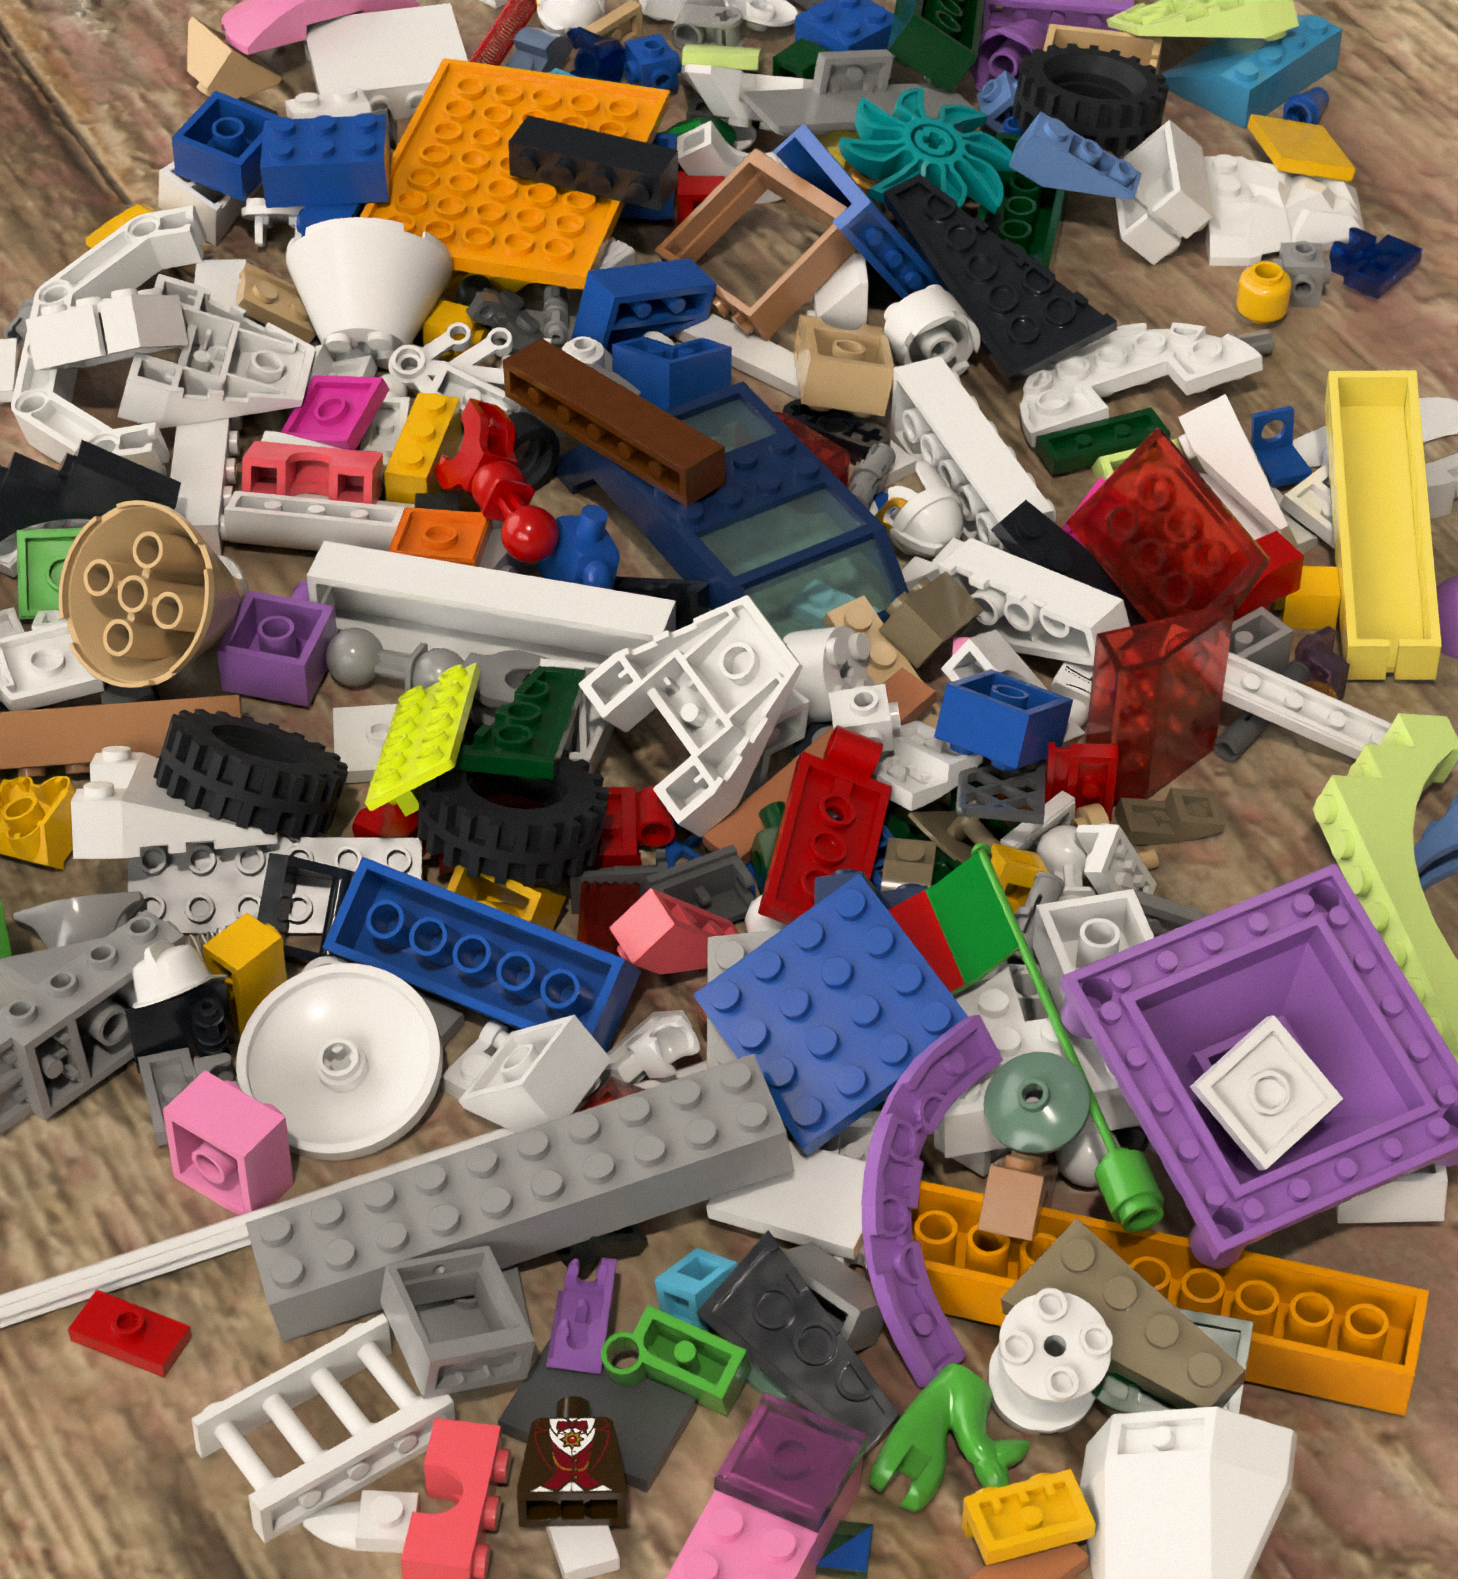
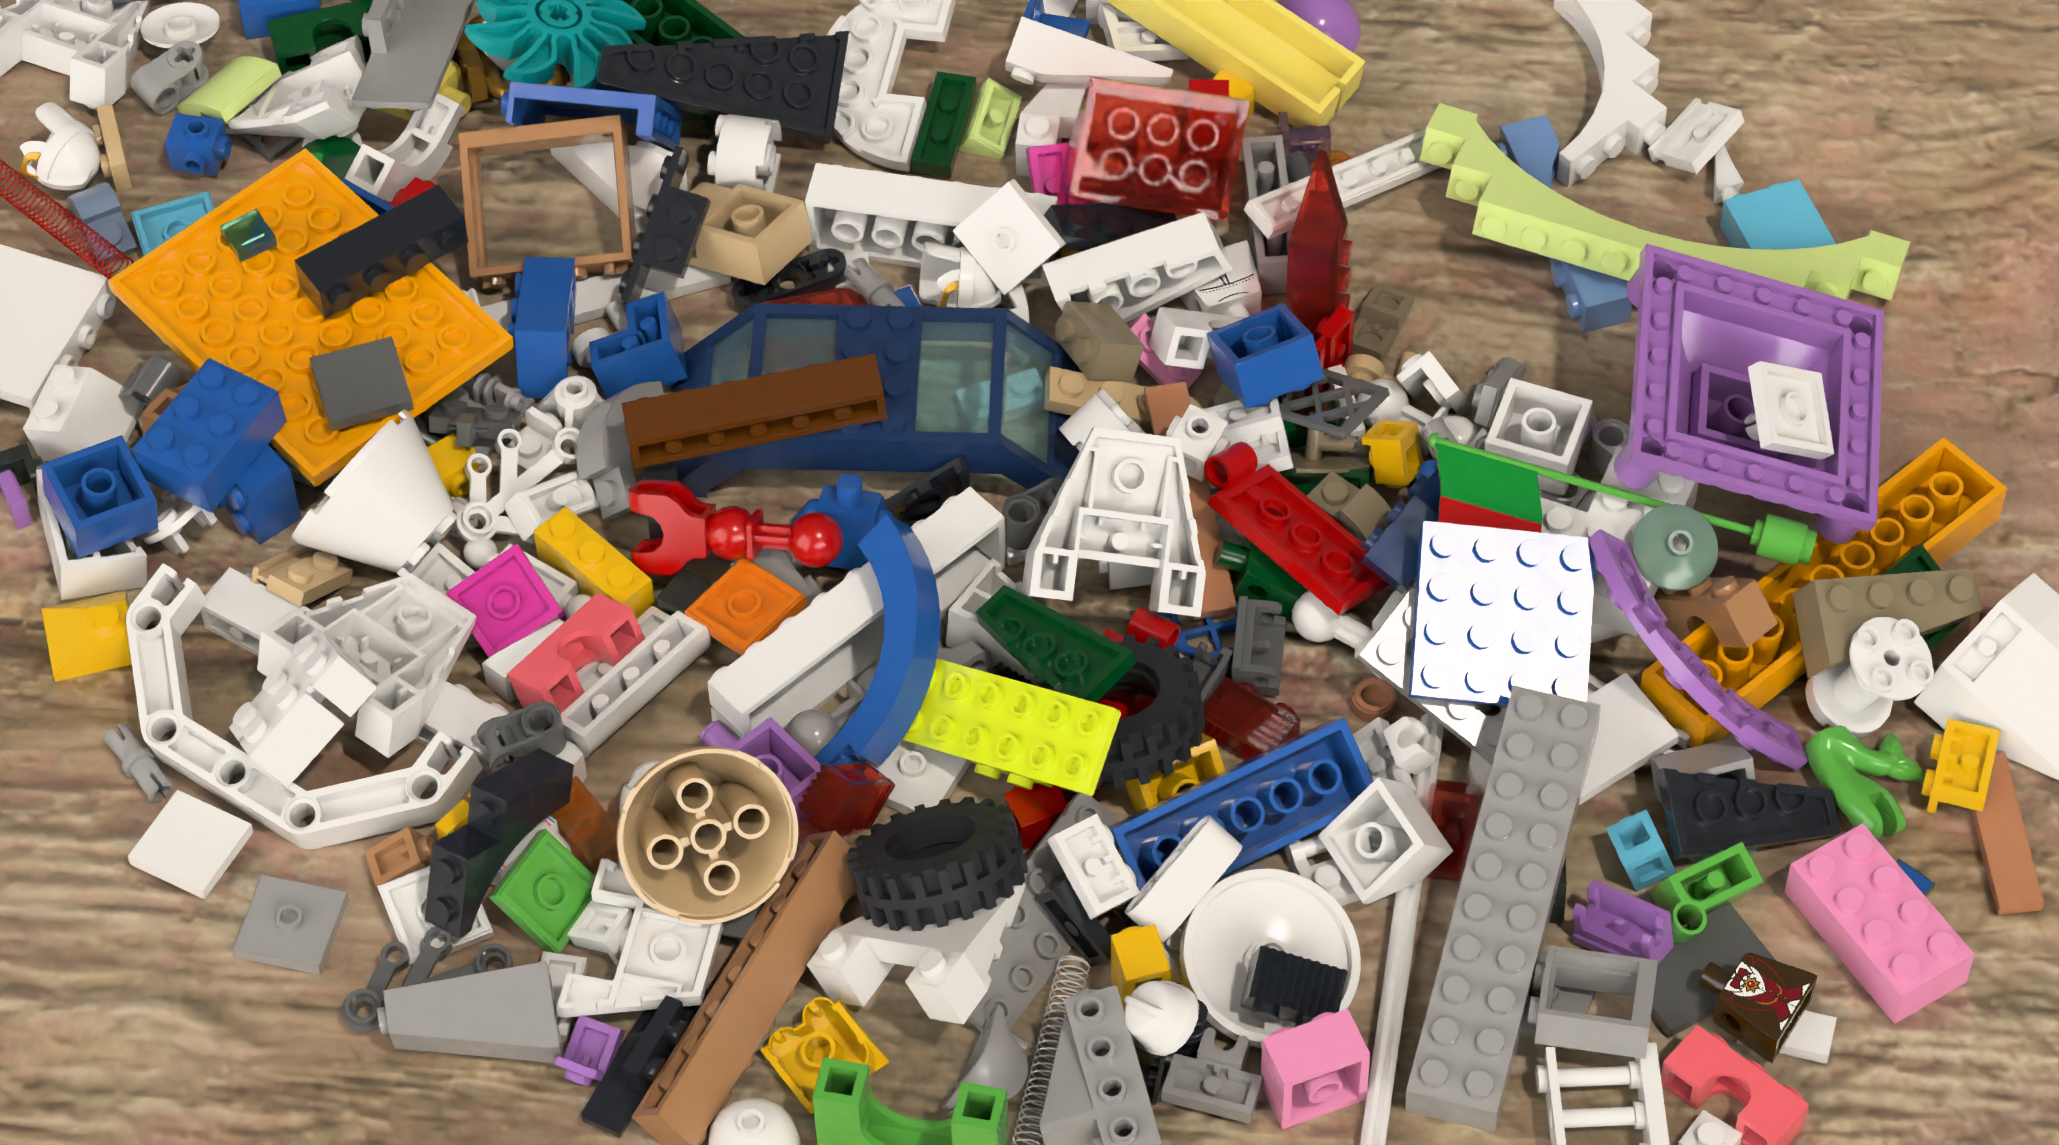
camera: 55 degrees left, 10 degrees up
clear blue brick [567,27,626,83] -> none
coral slope [609,888,740,975] -> none
clear purple tile [714,1393,868,1533] -> none
none -> clear green tile [220,209,277,263]
none -> dark grey tile [309,336,414,431]
none -> dark grey piece [477,701,567,773]
none -> black bracket [619,146,711,304]
none -> clear red brick [798,763,895,832]
none -> blue arch [814,514,940,784]
none -> white plate [953,179,1066,295]
none -> white bracket [1047,814,1140,920]
none -> white beam [1125,815,1243,943]
none -> black brick [1240,946,1348,1027]

